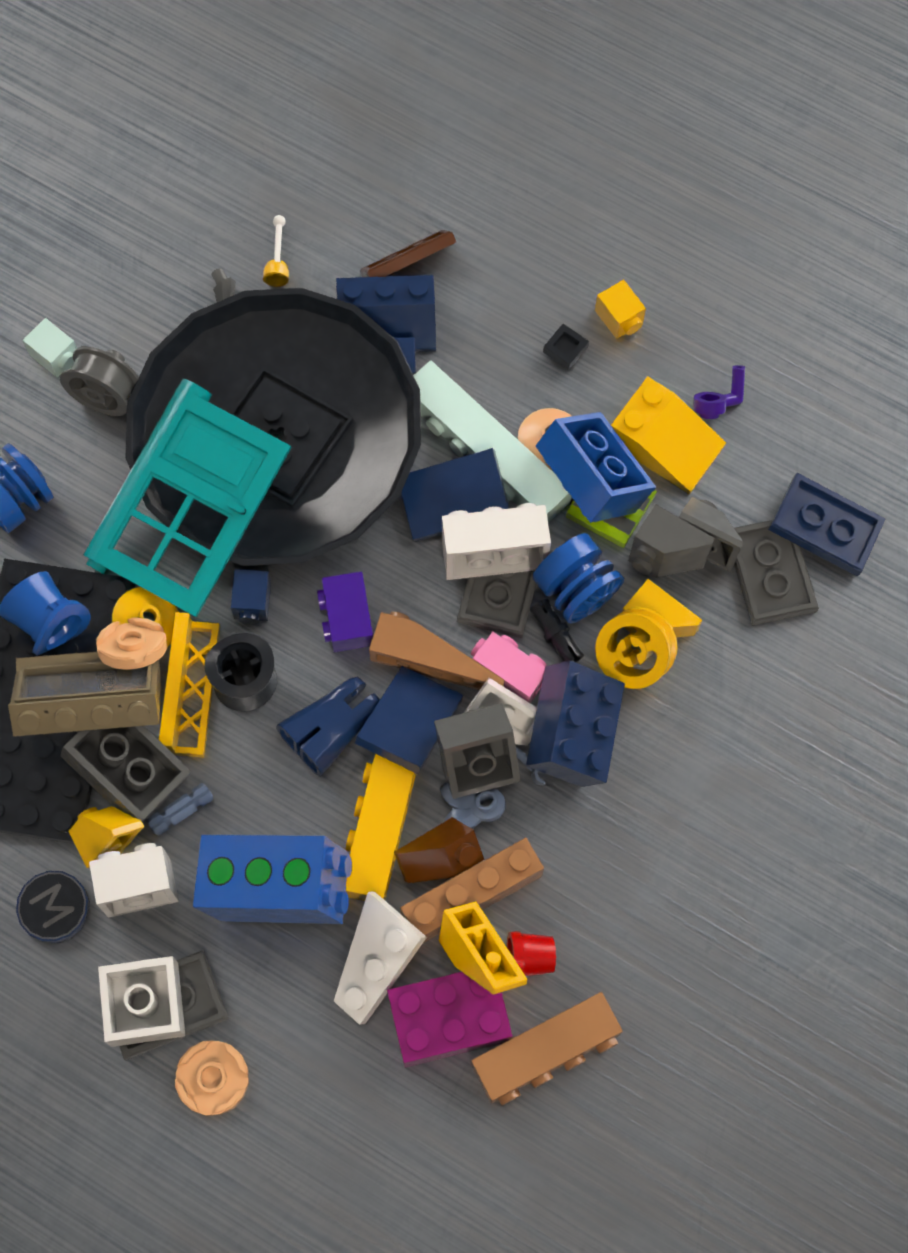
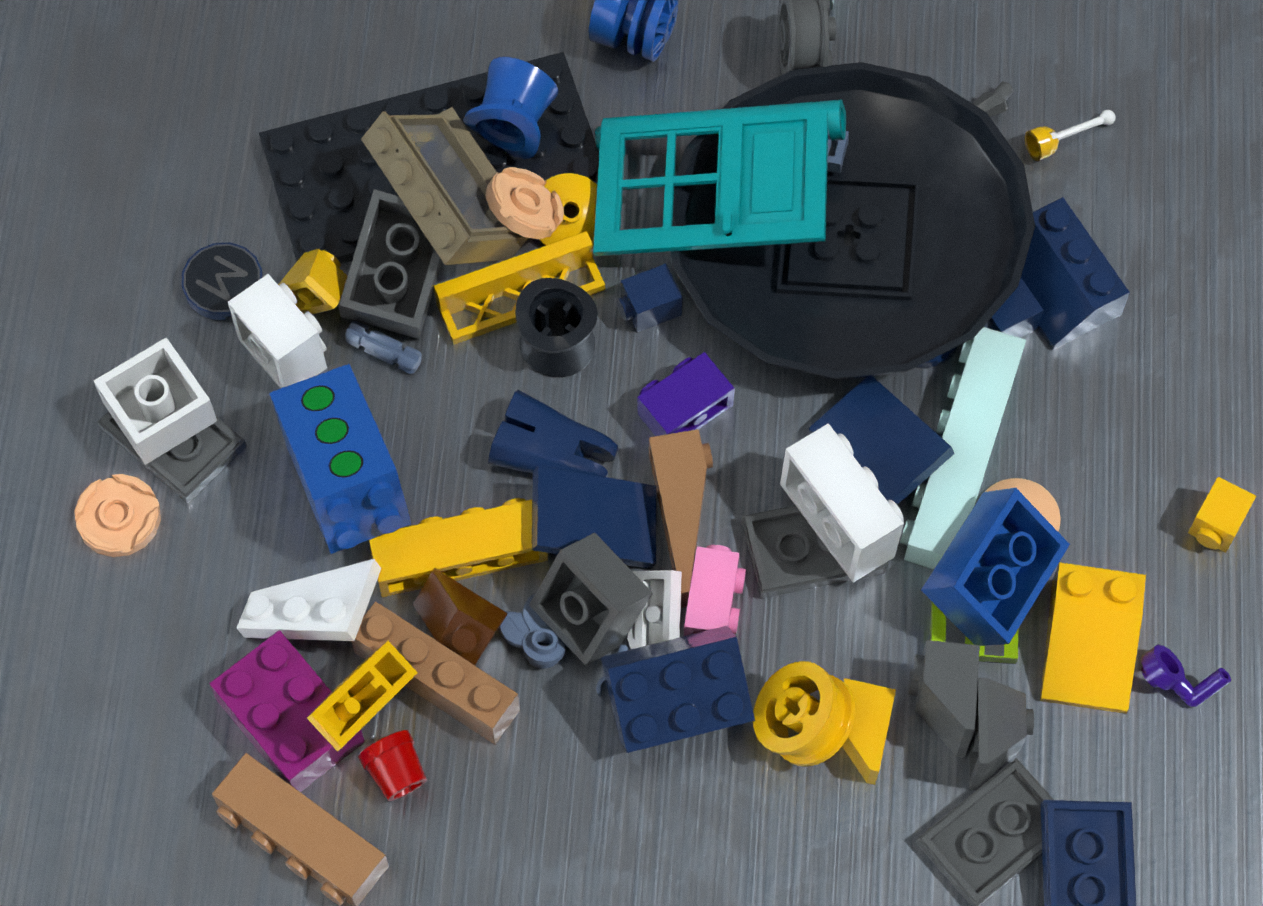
camera: 65 degrees right, 5 degrees down
reddish brown tile [360,230,456,277] -> none
black pin [530,599,584,663] -> none
blue wheel [532,533,625,624] -> none
black plate [543,324,589,370] -> none

